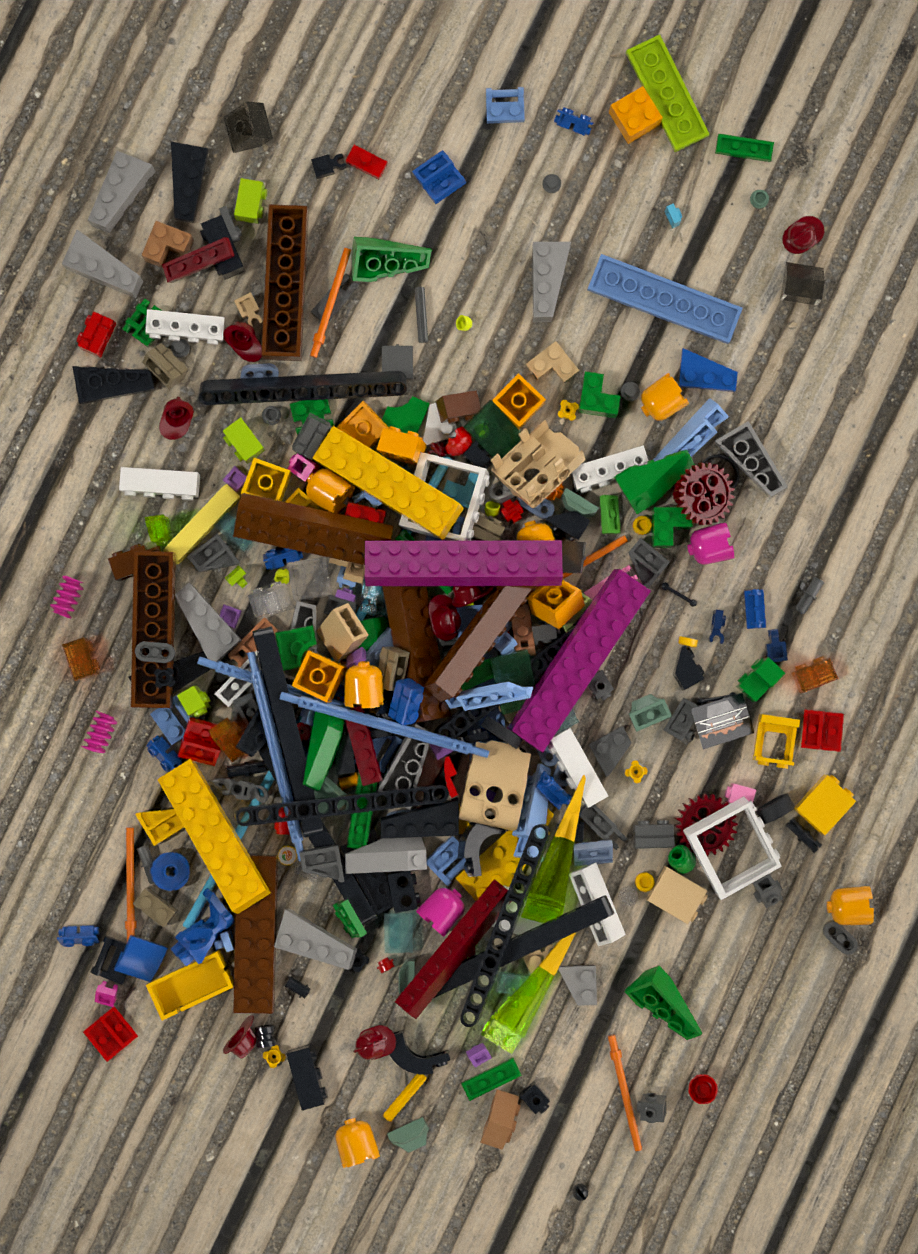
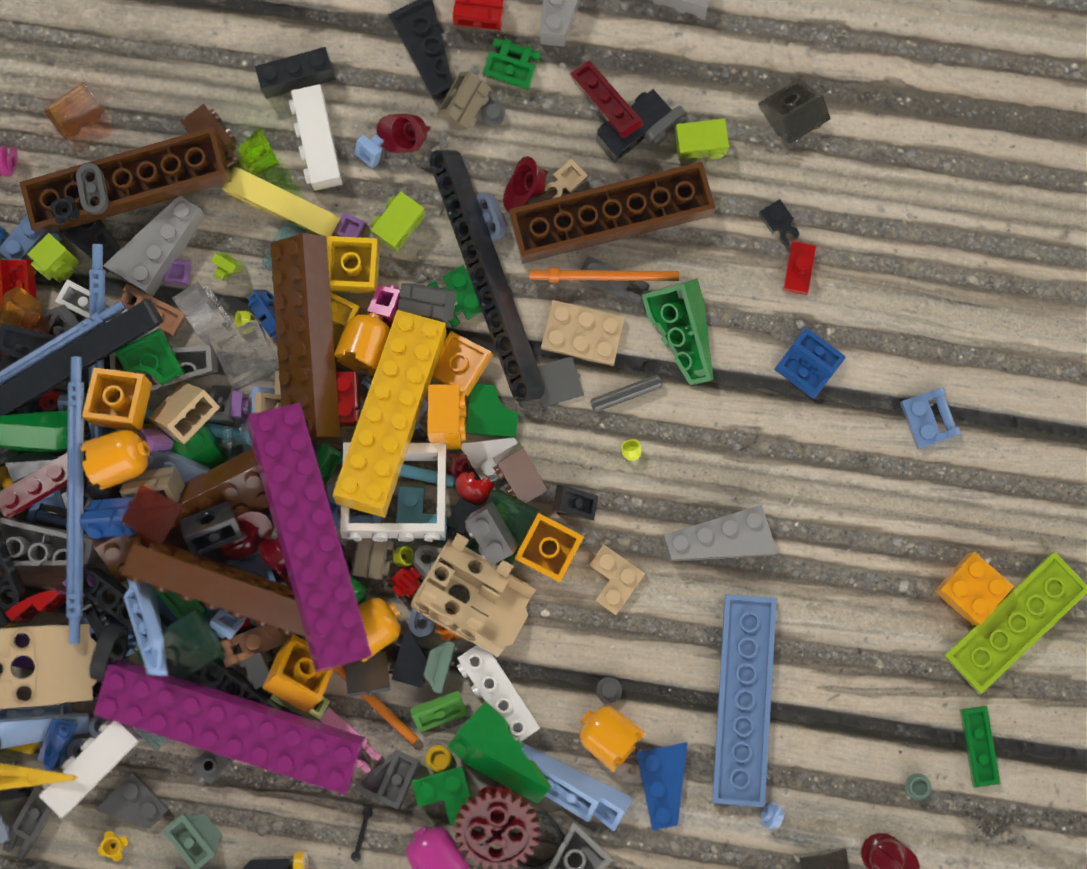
camera: 80 degrees right, 5 degrees down
dark pink piece [50,576,84,619] -> none
medium nougat brick [141,221,194,268] -> none
white brick [145,309,225,345] -> none
black wing [171,141,209,223] -> none
dark grey wing [187,533,240,572] -> none
dark grey plate [262,406,281,425] -> none
dark grey plate [542,174,561,193] -> none
blue hinge [554,107,594,136] -> none
yellow plate [558,400,579,421] -> none
green brick [578,371,620,418] -> none
medium azure plate [665,203,682,229] -> none
none -> clear red piece [120,484,182,544]
none -> black brick [180,501,243,557]
none -> black brick [255,46,336,99]
none -> light blue tile [354,135,384,169]
none -> flat silver brick [465,502,518,566]
none -> tan plate [541,300,625,366]
none -> black slope [552,485,598,521]
none -> light blue plate [761,801,784,829]

